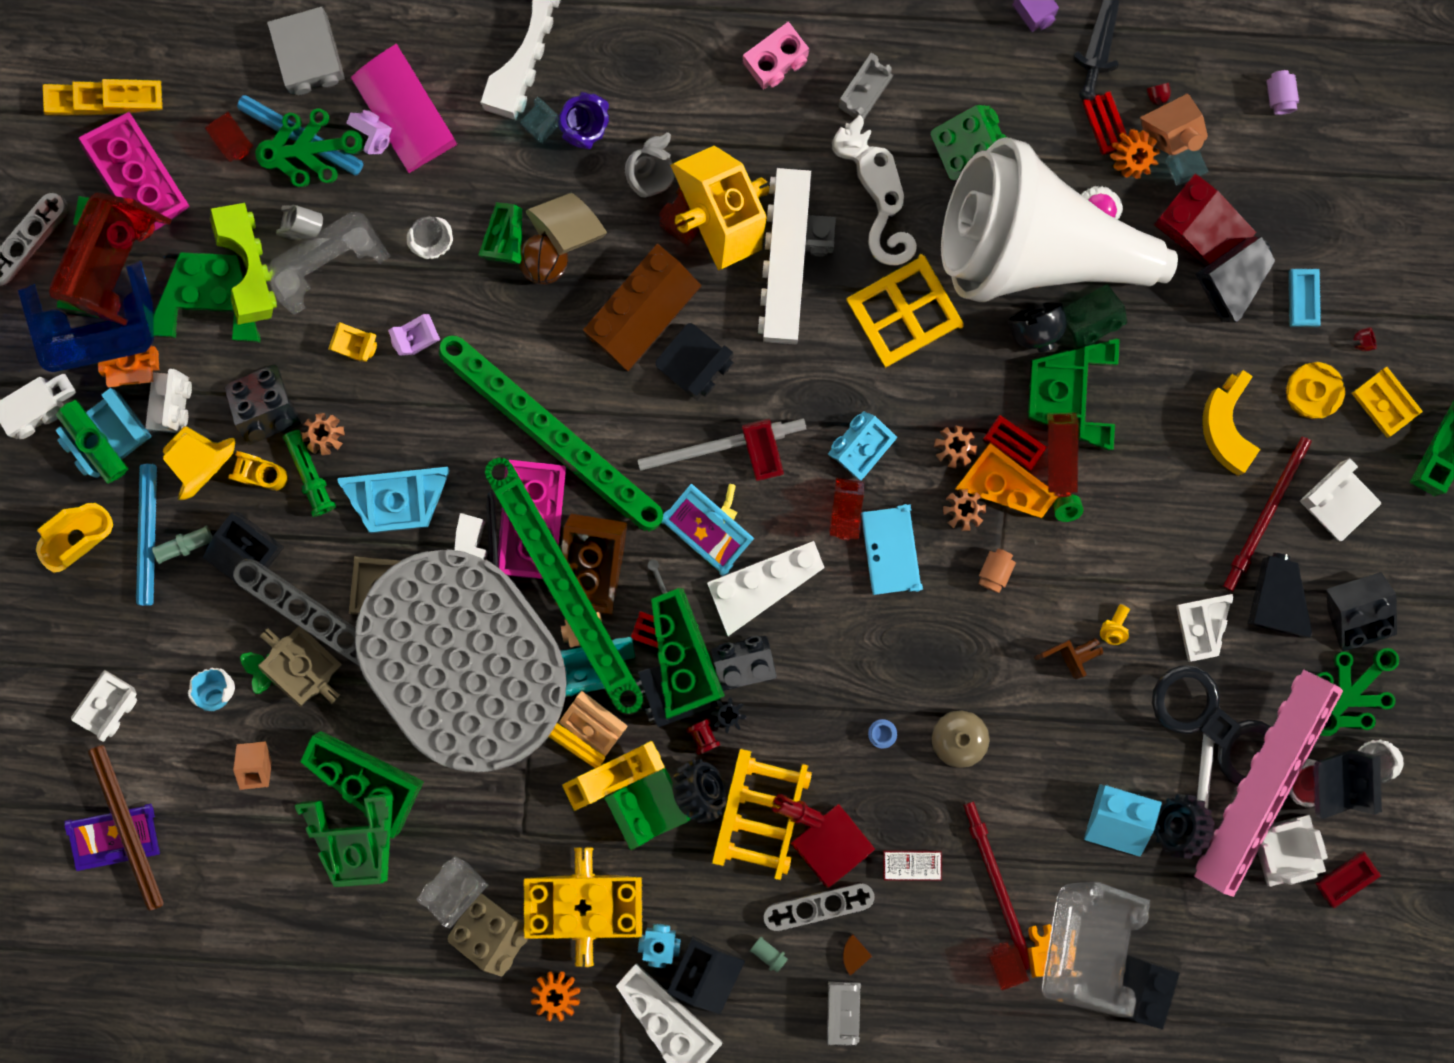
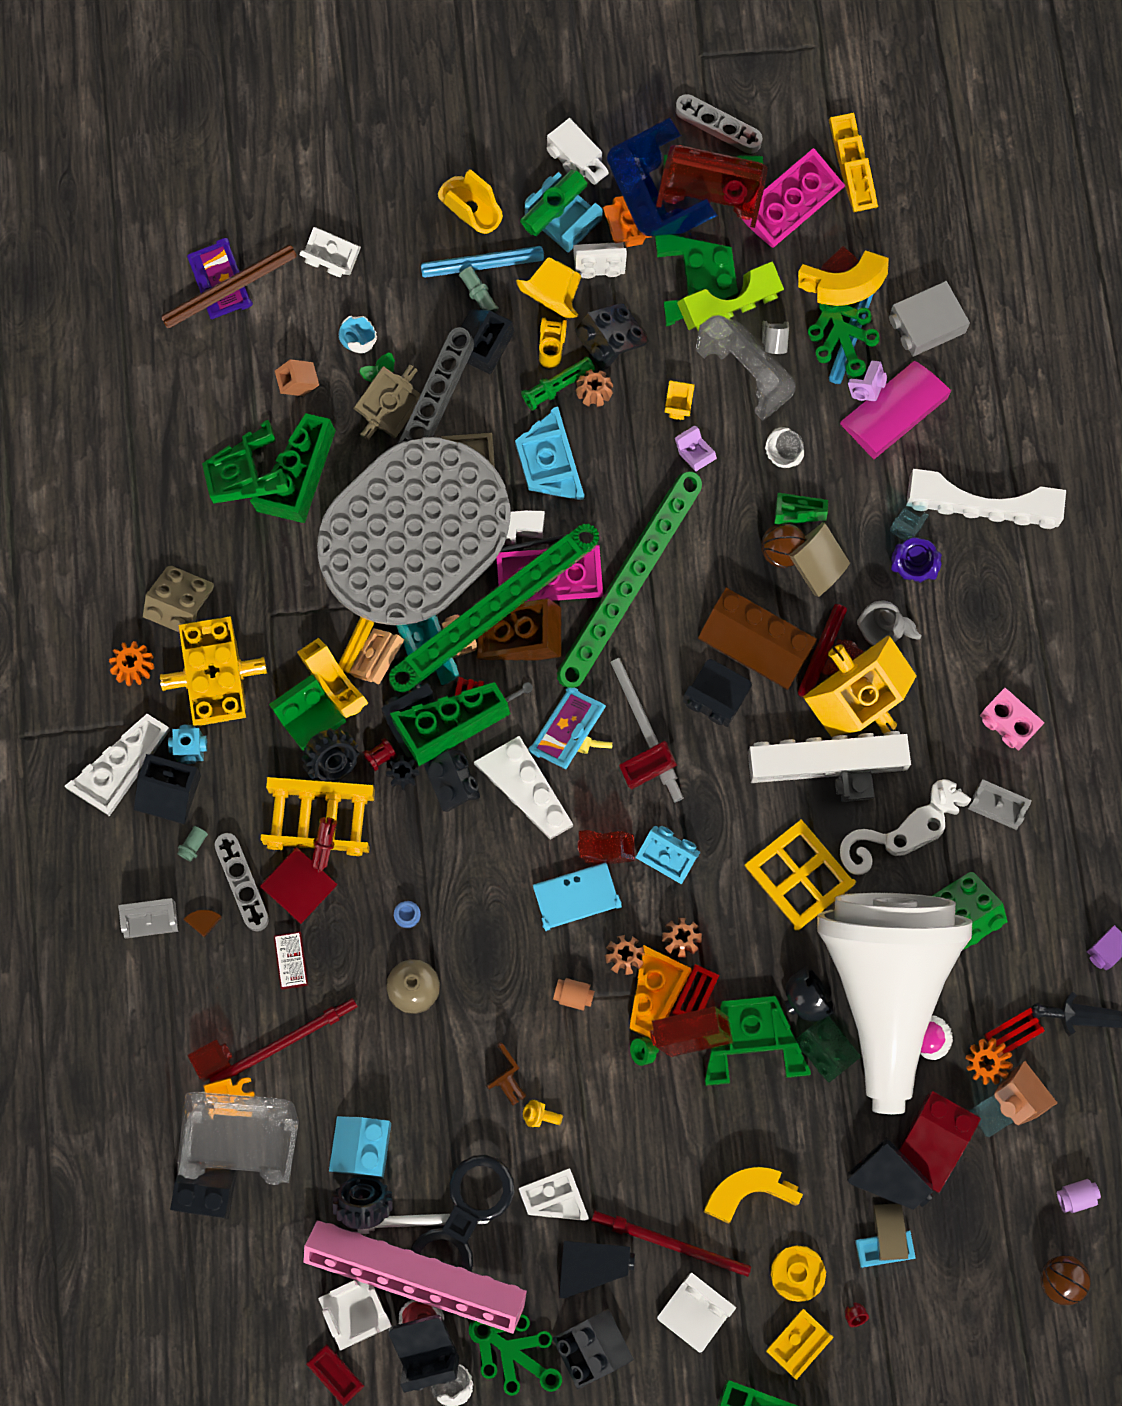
camera: 75 degrees right, 10 degrees down
clear bracket [416,856,489,929] -> none
dark red hinge [1147,83,1171,106] -> none
none -> dark red axle [797,604,847,697]
none -> yellow arch [798,250,889,306]
none -> dark tan slope [873,1204,908,1261]
none -> reddish brown piece [1040,1255,1091,1305]

